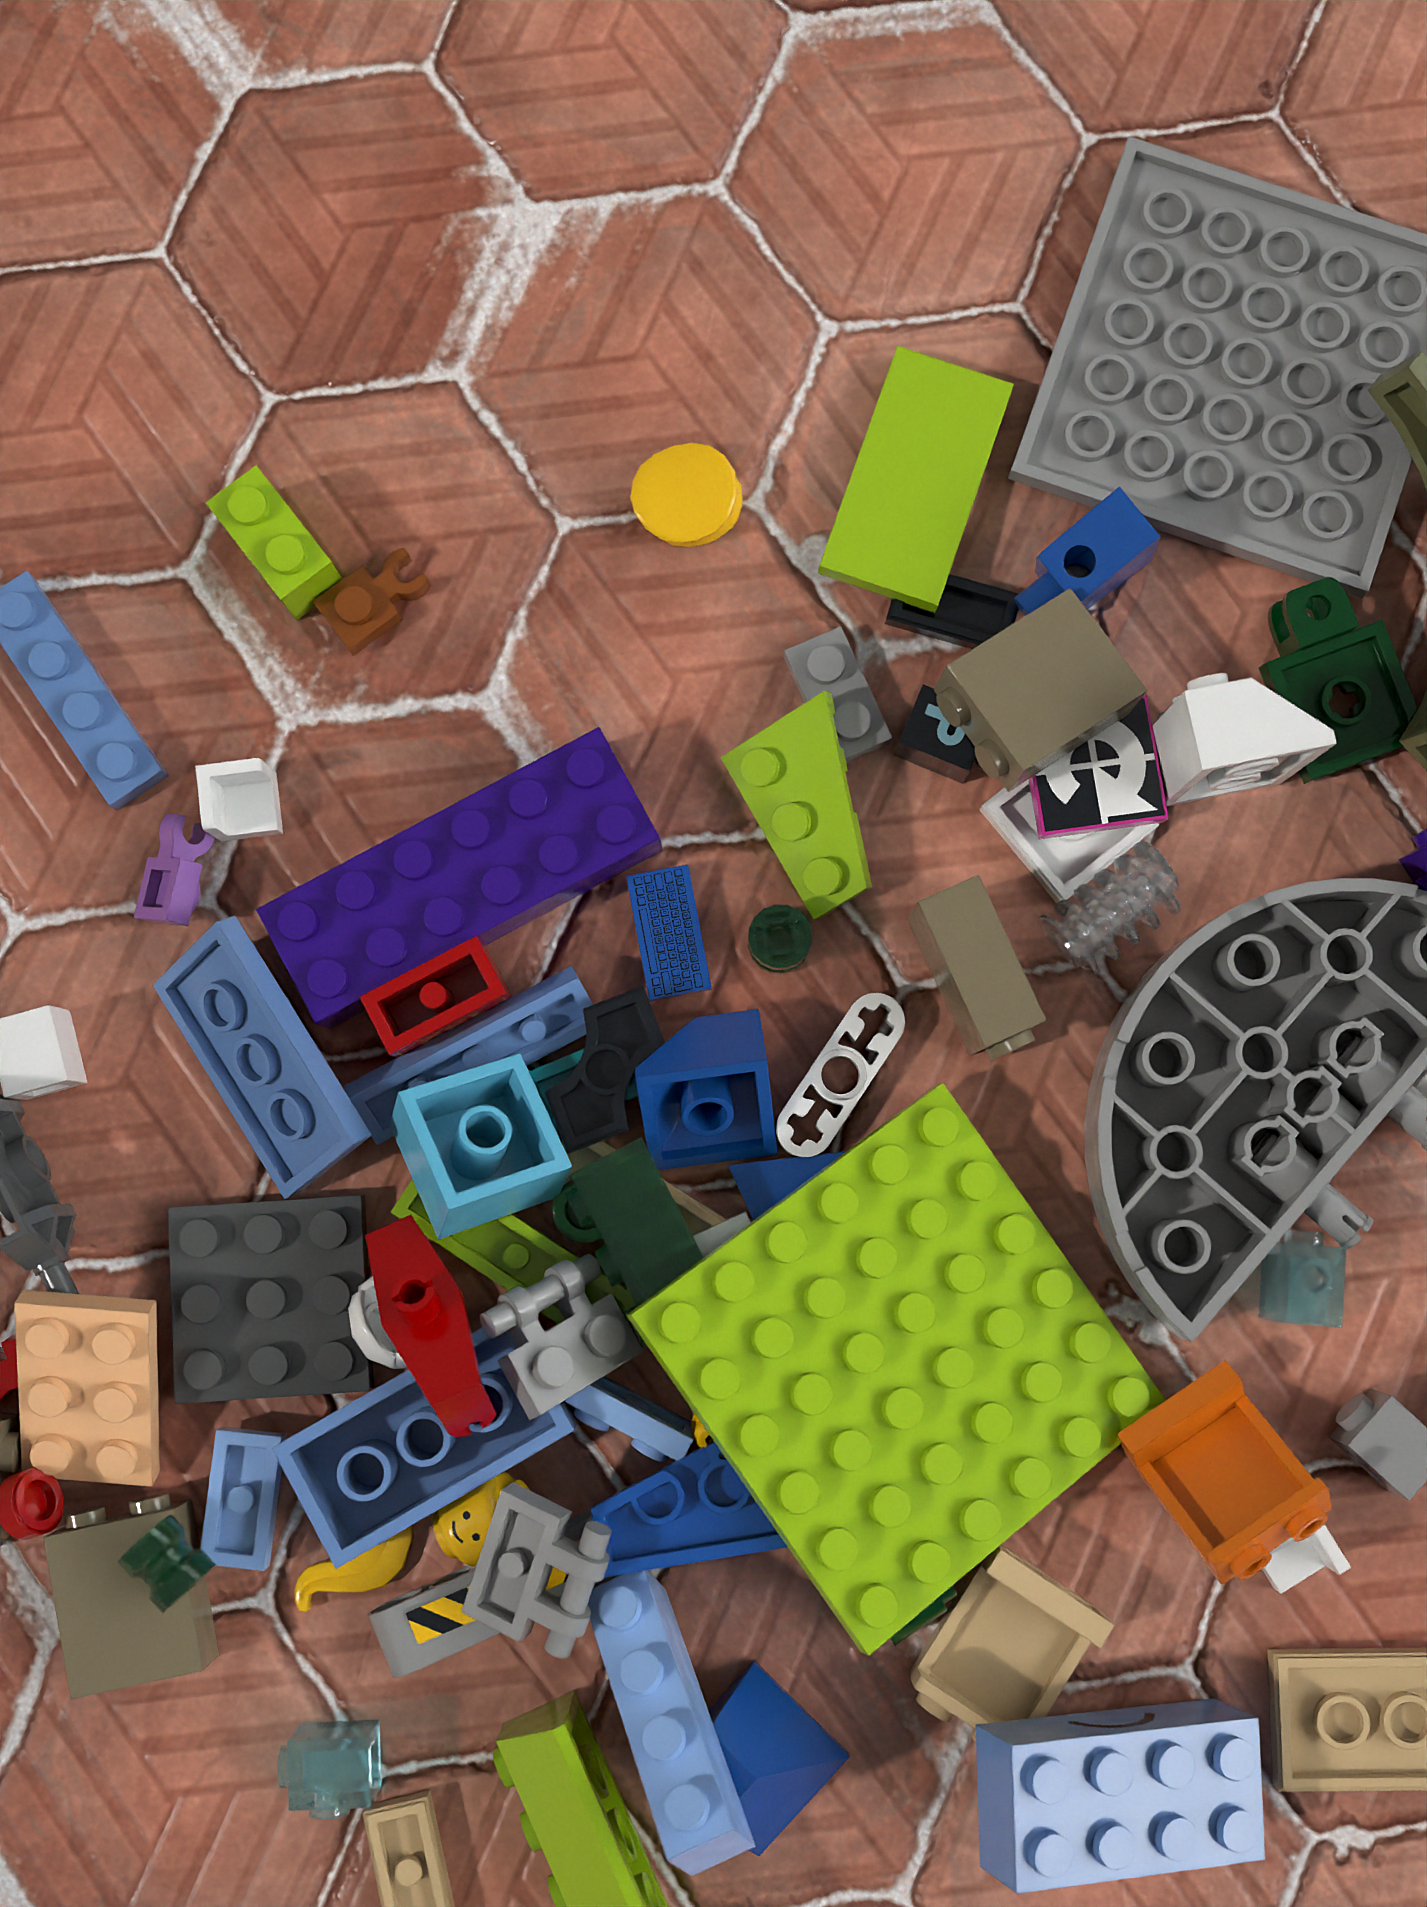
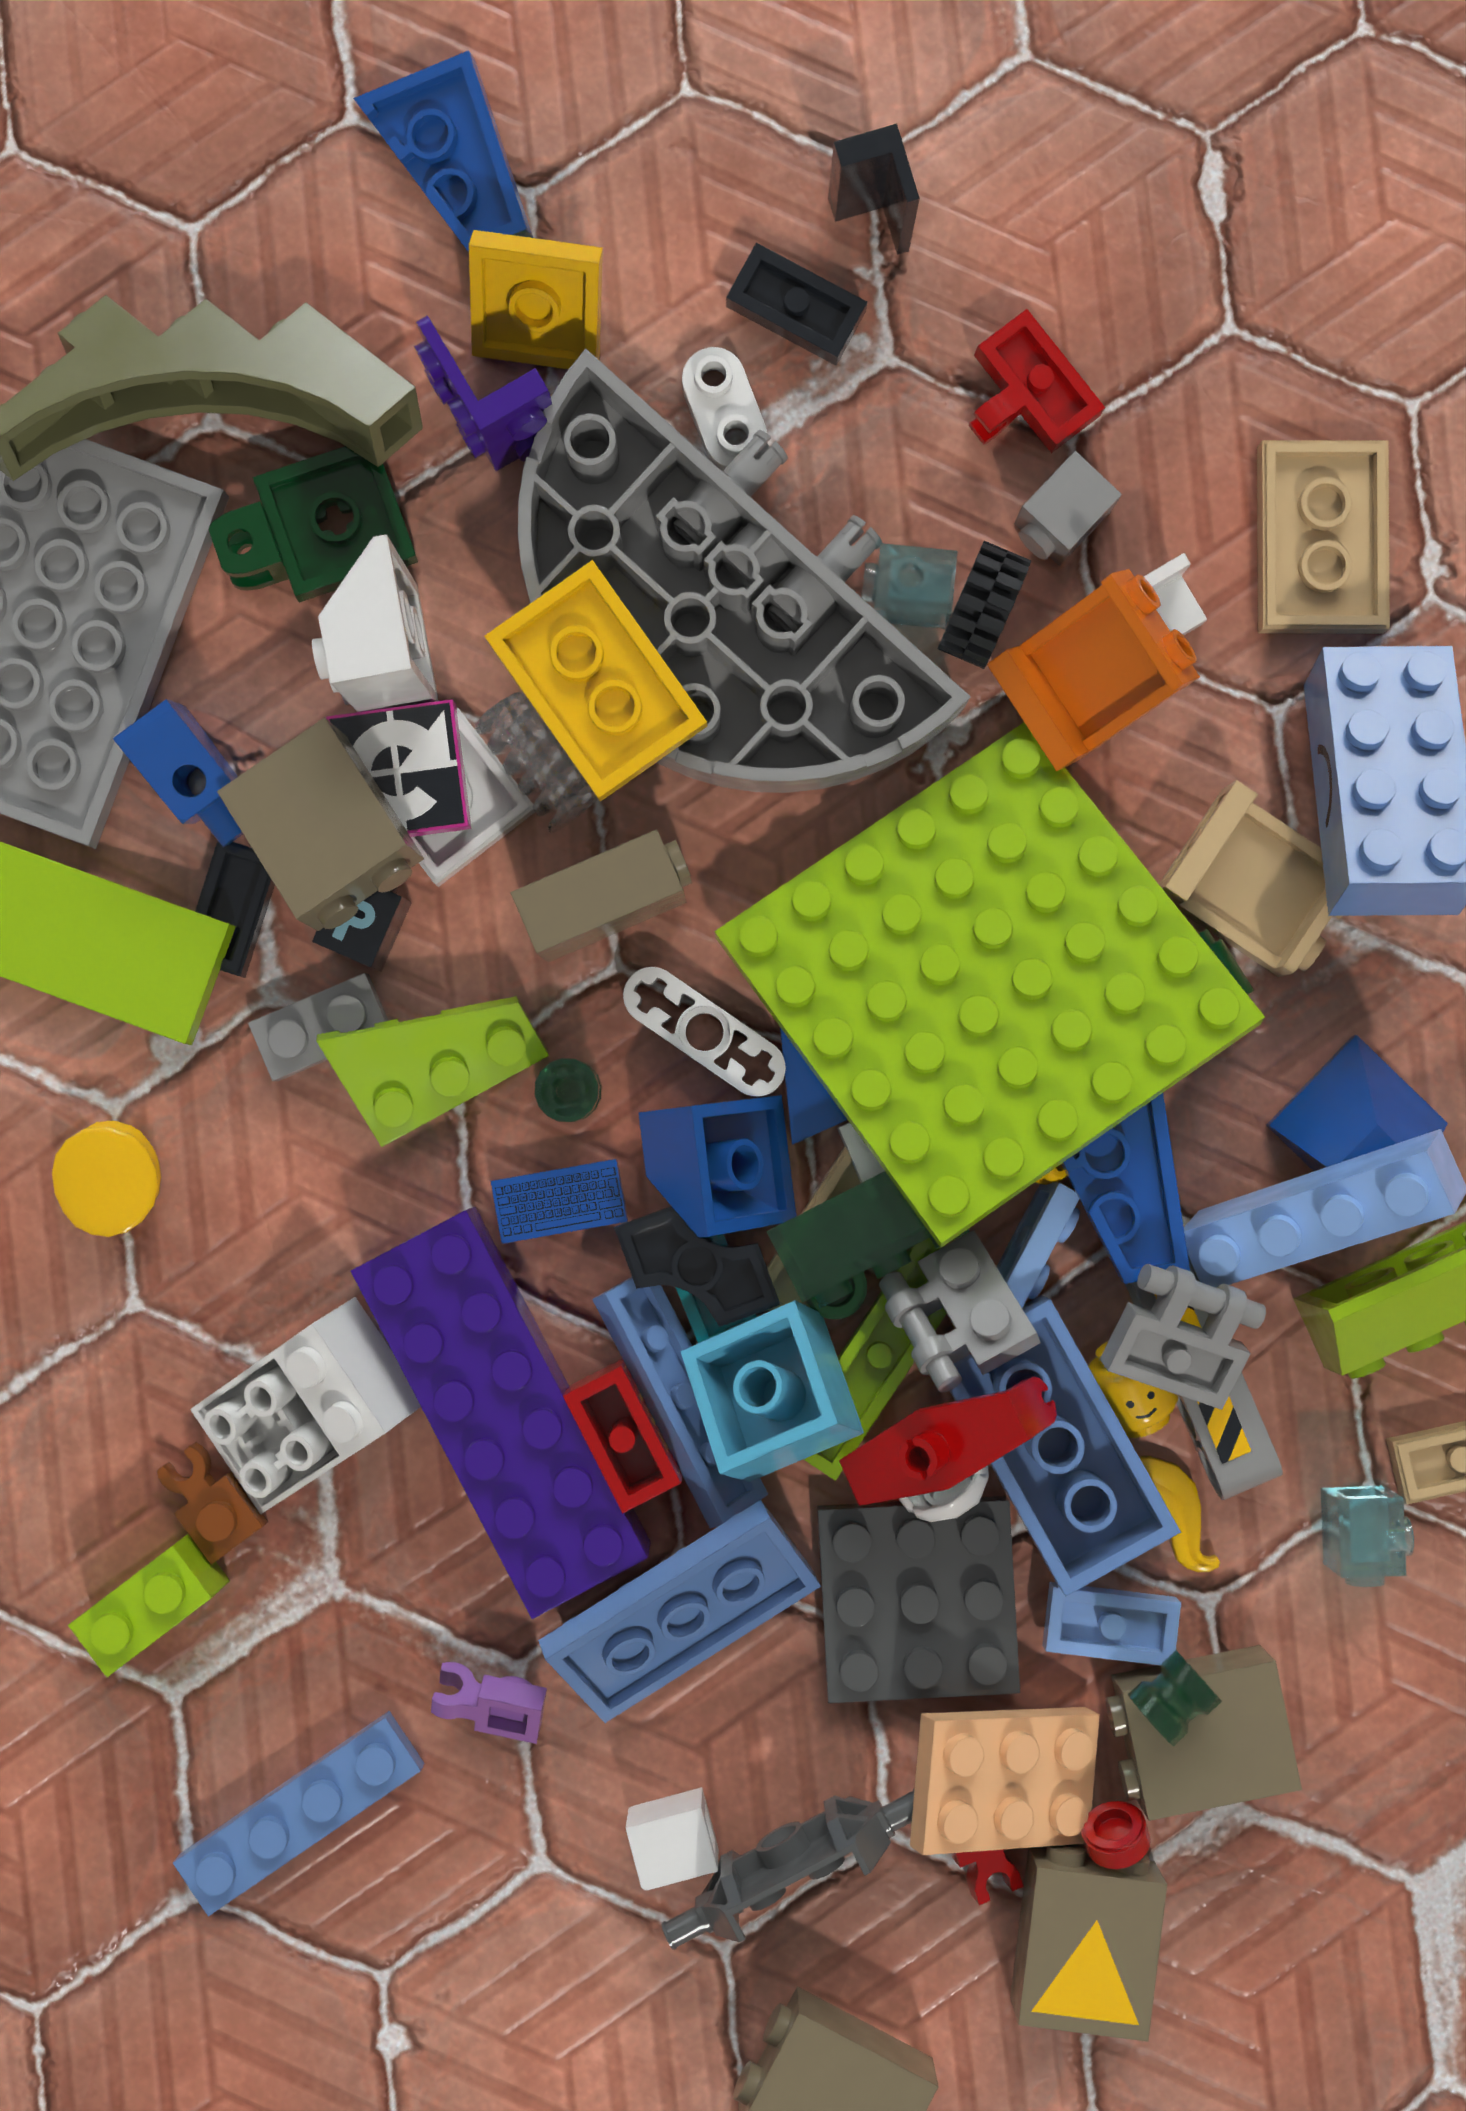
camera: 90 degrees left, 5 degrees up
white panel [195,758,283,842] -> none
none -> white slope [190,1297,421,1515]
none -> yellow plate [484,560,708,802]
none -> black tyre [937,541,1031,669]

